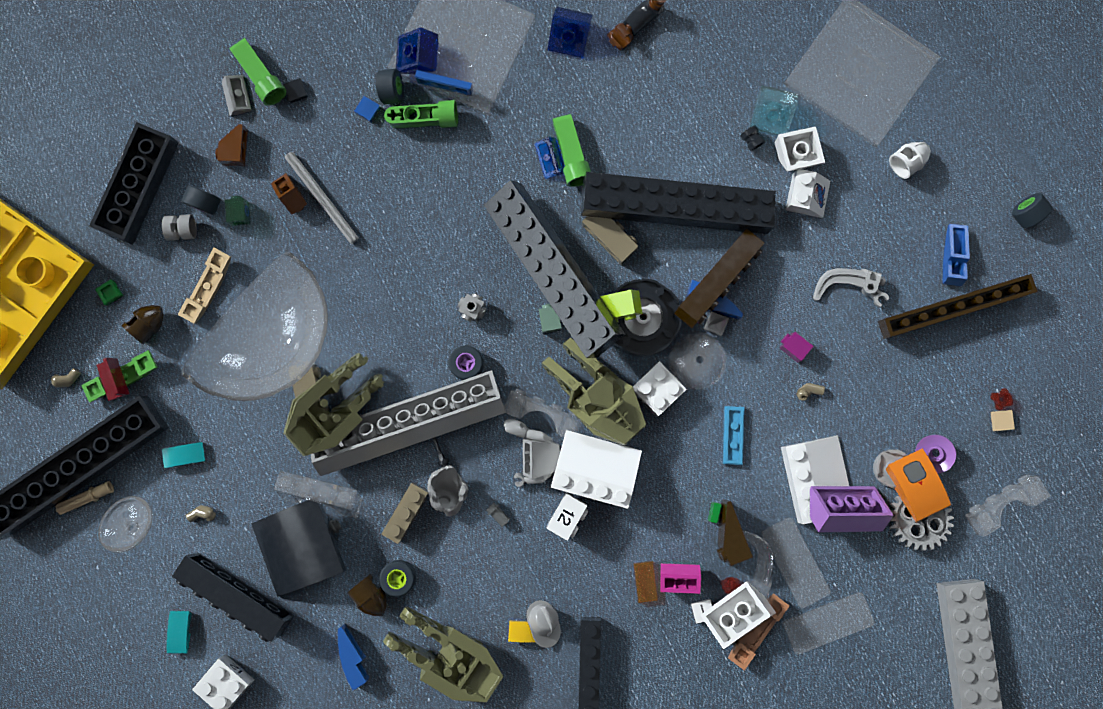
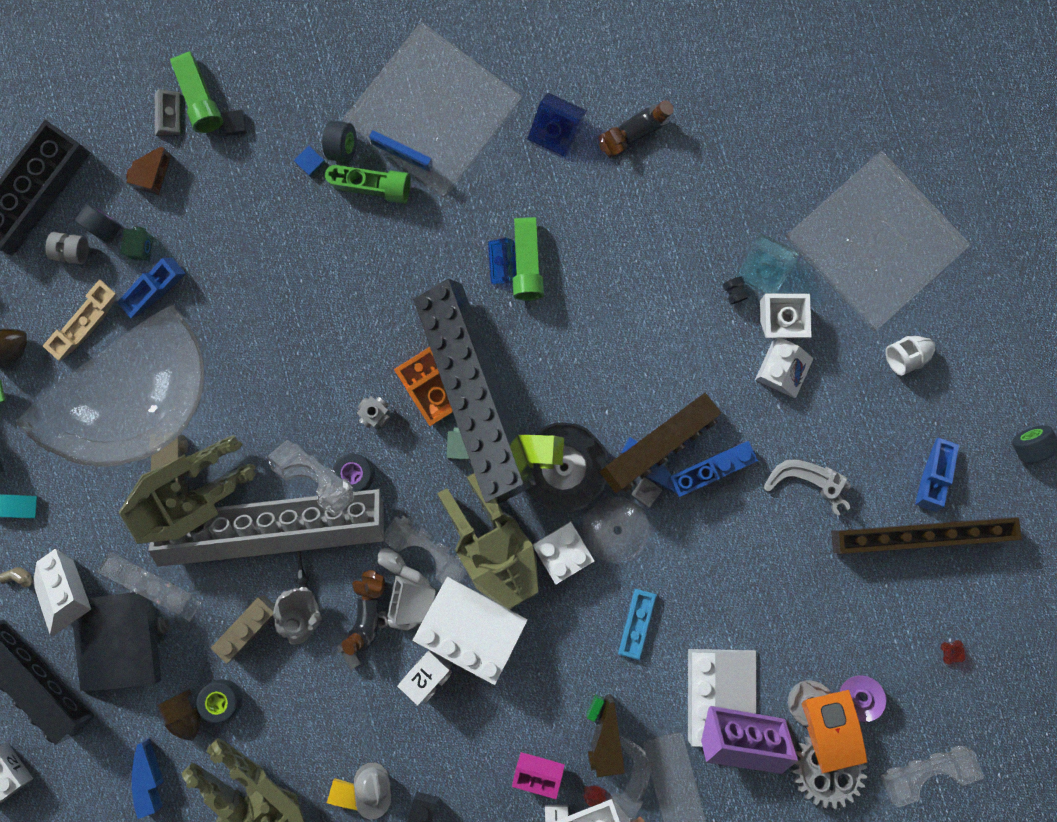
camera: 10 degrees right, 0 degrees up
reddish brown slope [271,173,307,215] -> none
light grey axle [285,152,359,244] -> none
clear blue slope [396,27,439,74] -> none
black brick [581,172,776,234] -> none
dark tan brick [582,216,638,265] -> none
clear orange tile [633,561,658,603] -> none
magenta brick [780,332,813,363] -> none
dark tan arm [796,383,825,401] -> none
tan tile [991,410,1015,431] -> none
none -> white slope [33,549,91,636]
none -> blue slope [117,258,186,318]
none -> clear arch [267,440,354,517]
none -> piece [341,570,385,655]
none -> orange slope [394,347,453,426]
none -> blue slope [669,441,758,497]

